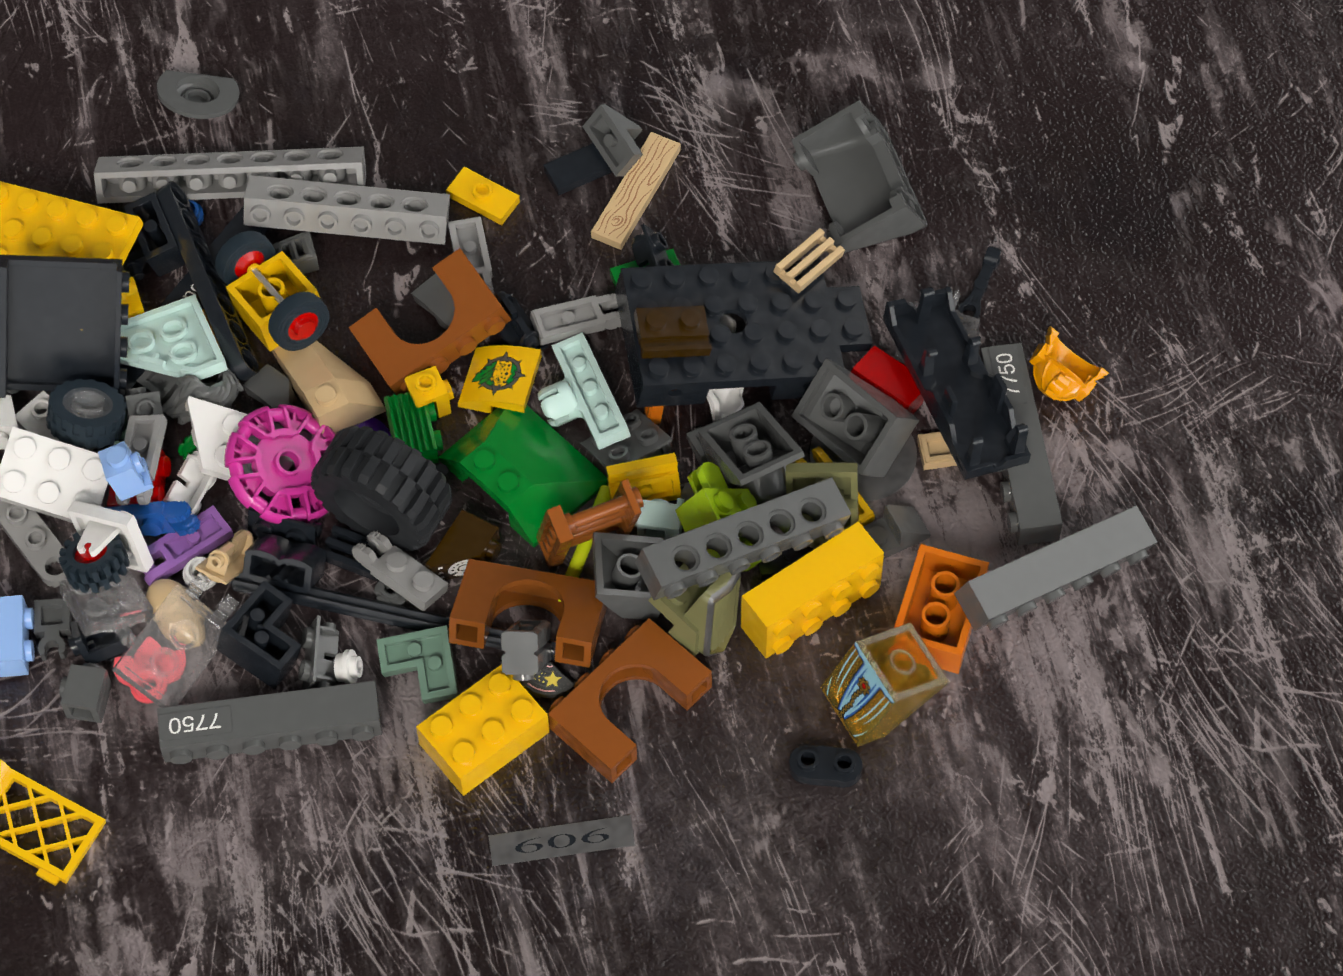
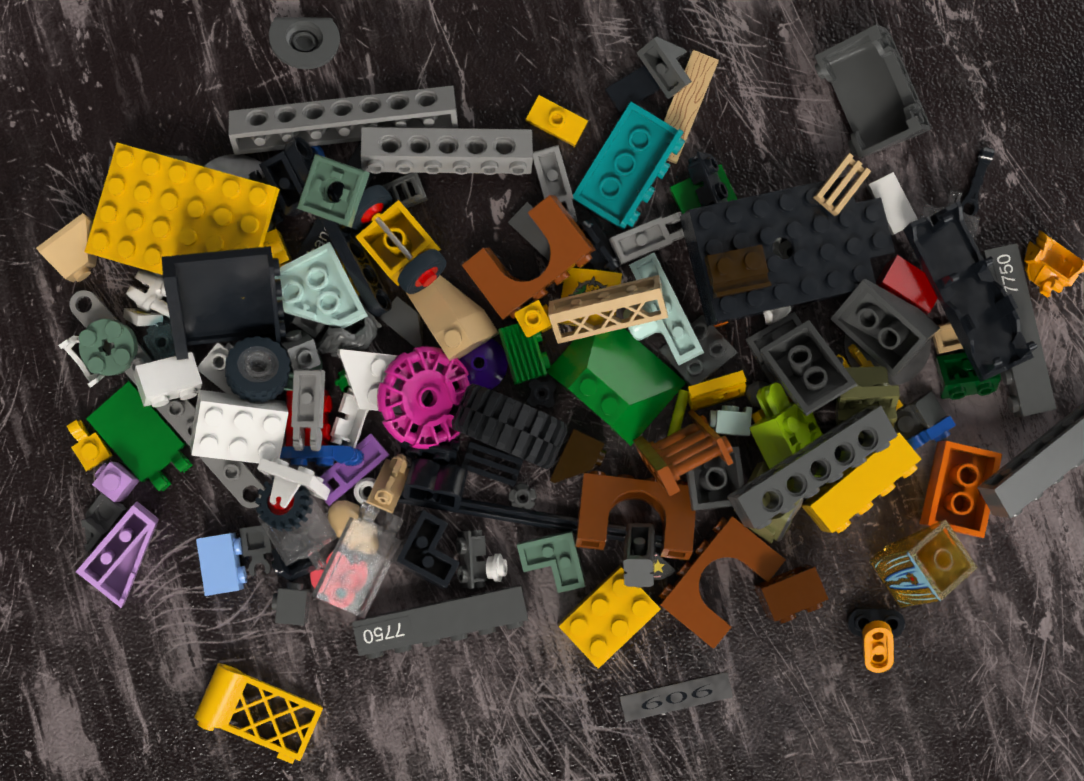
camera: 10 degrees left, 25 degrees up
light blue brick [98,441,154,501] -> none
light grey hinge [351,531,448,611] -> none
none -> sand green piece [297,154,370,228]
none -> tan fence [548,275,668,344]
none -> teal bracket [573,102,685,230]
none -> reddish brown brick [753,564,829,624]
none -> light orange plate [862,620,894,673]
none -> white tile [867,172,918,235]
none -> blue plate [906,416,956,450]
none -> dark green bracket [935,353,1001,400]

